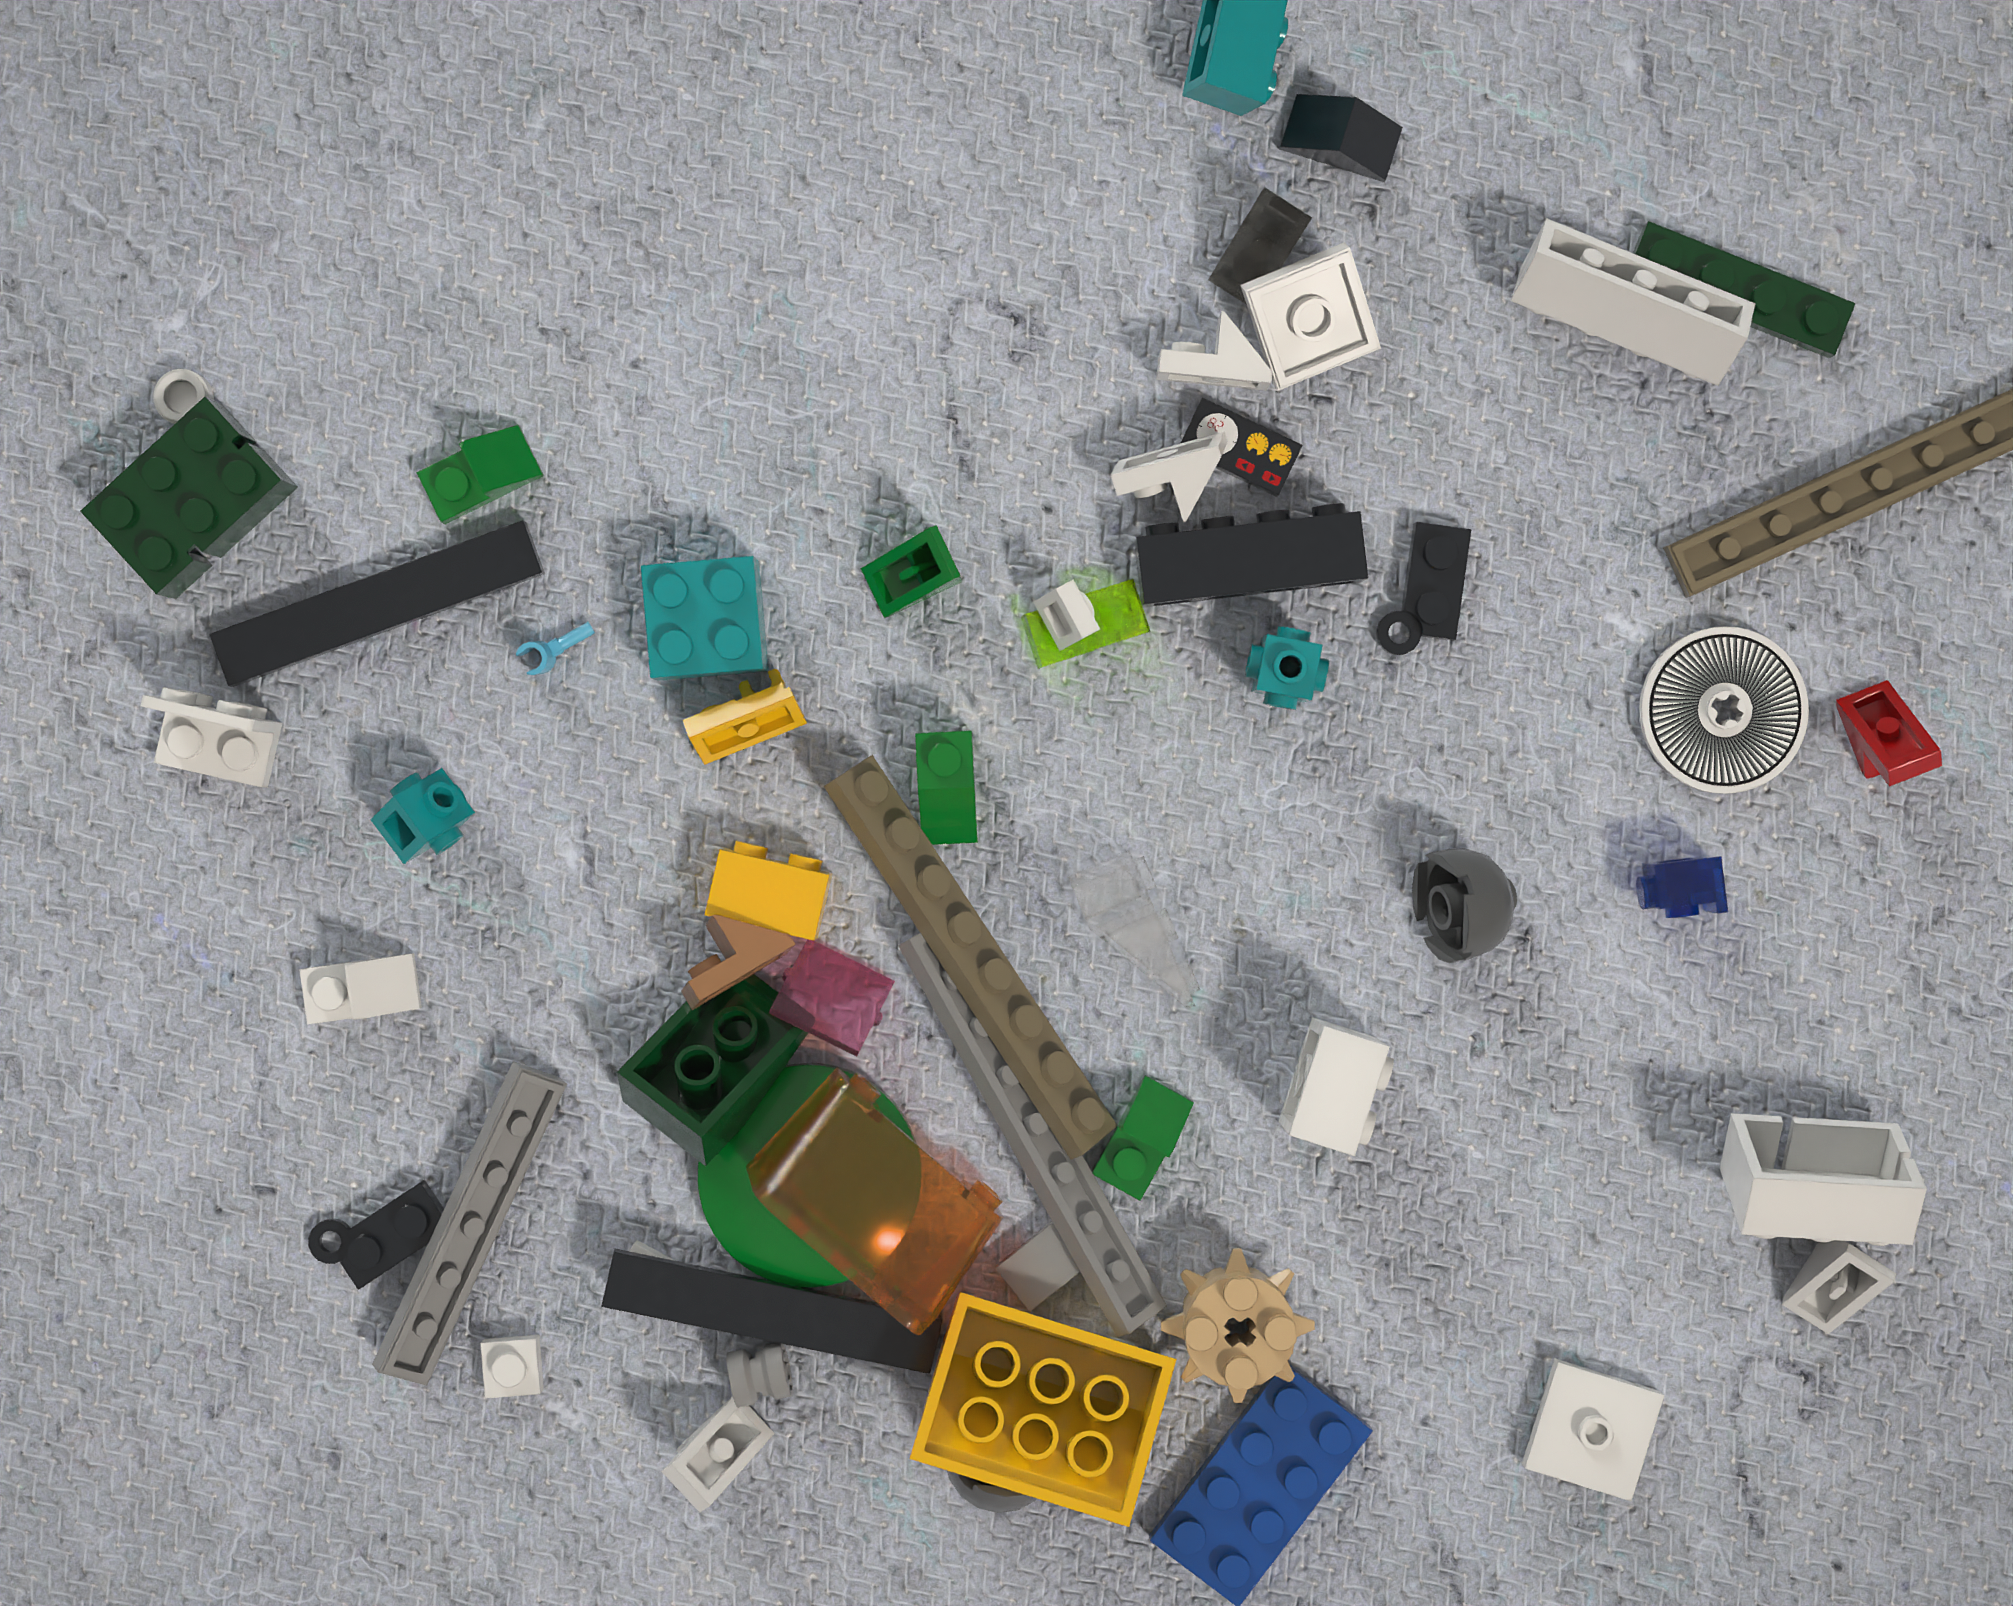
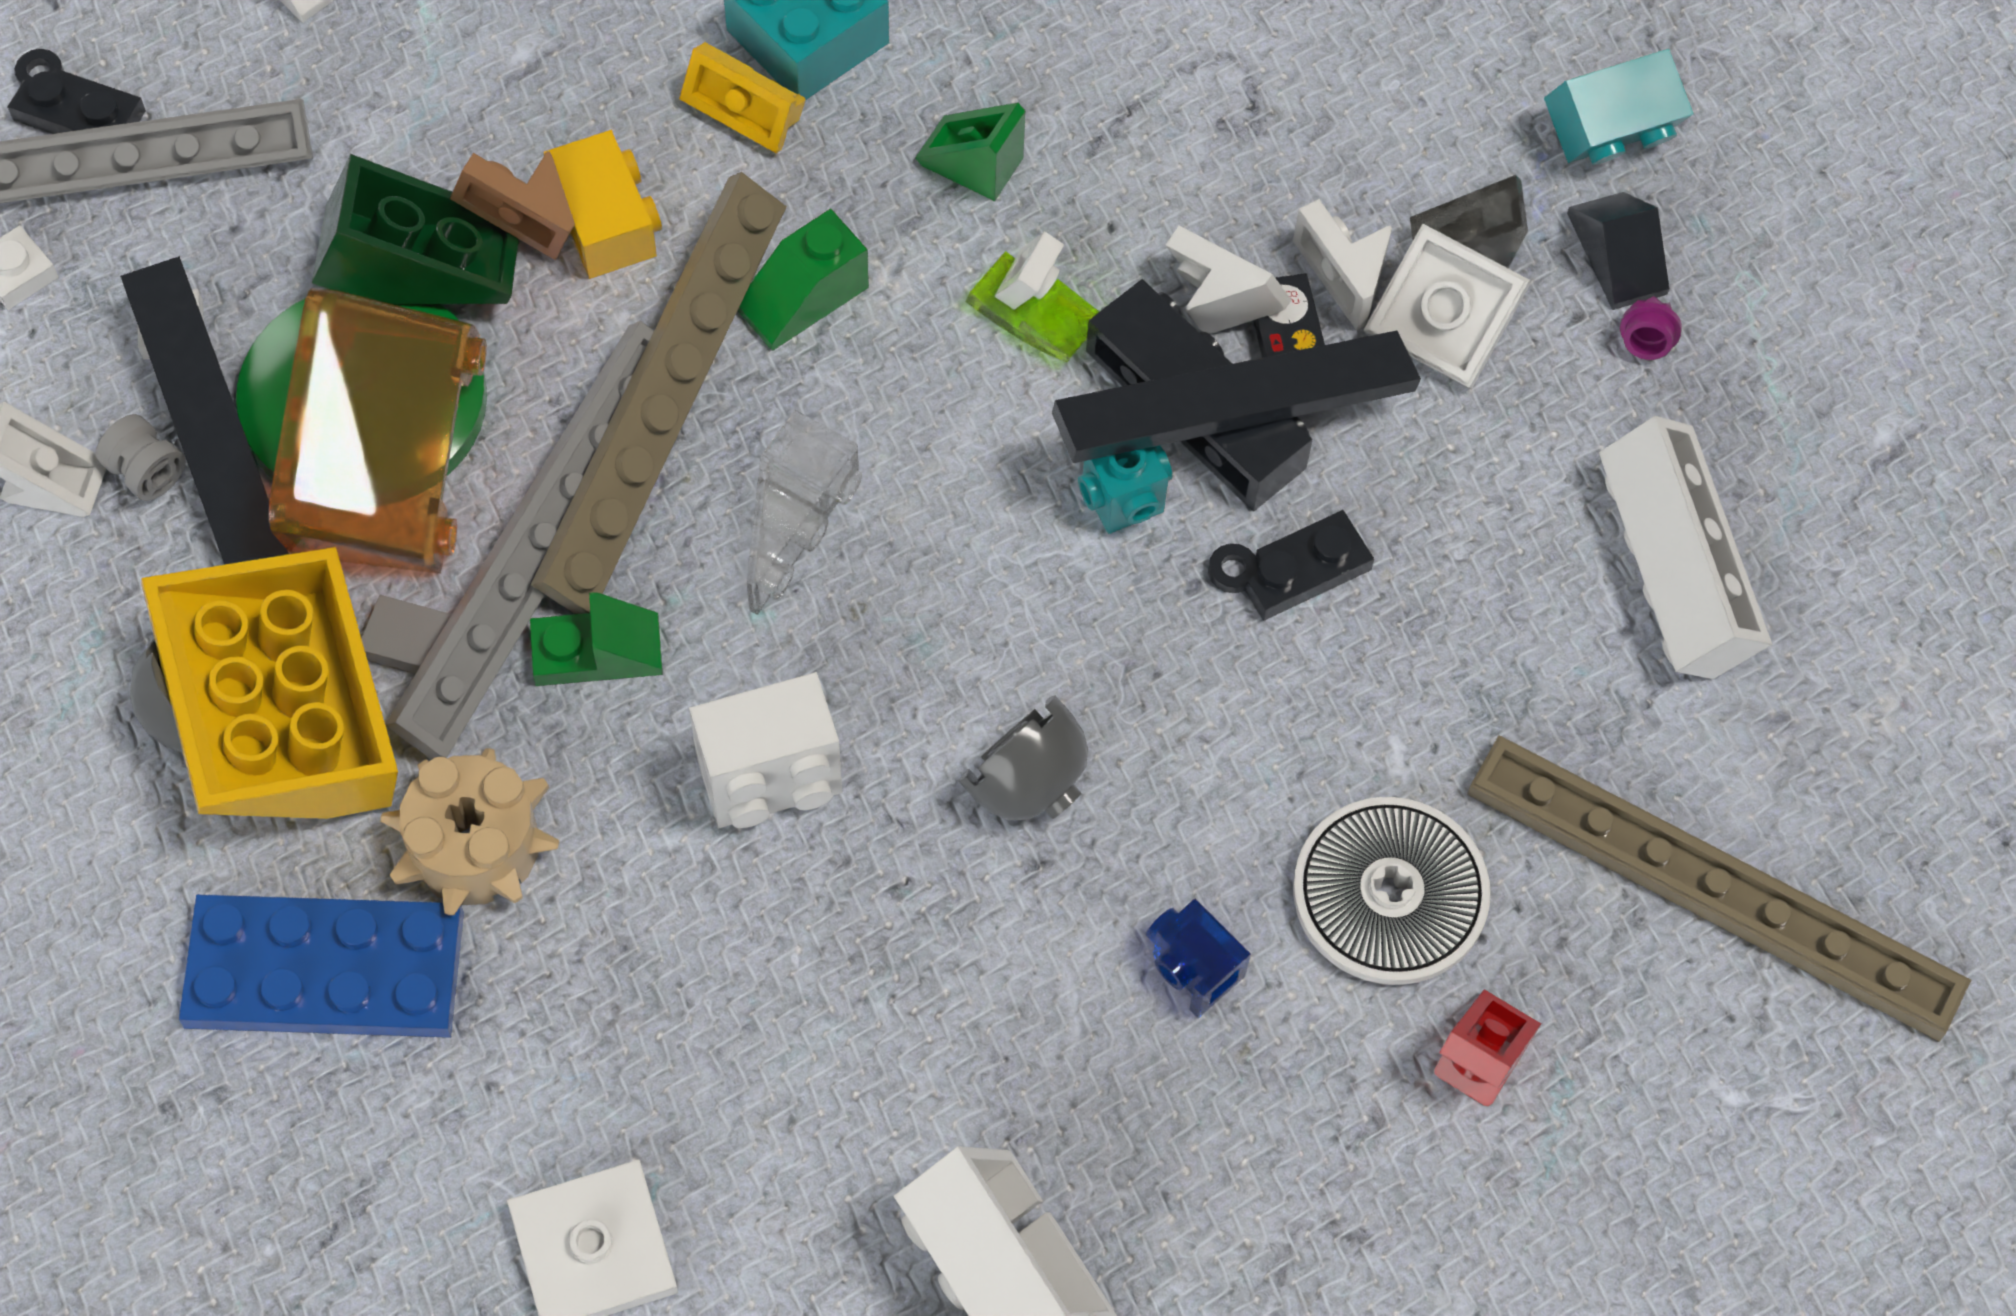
camera: 50 degrees right, 25 degrees down
clear pink piece [769,939,895,1057] -> none
dark green plate [1633,221,1856,358] -> none
none -> black tile [1052,330,1421,463]
none -> magenta plate [1620,296,1682,360]

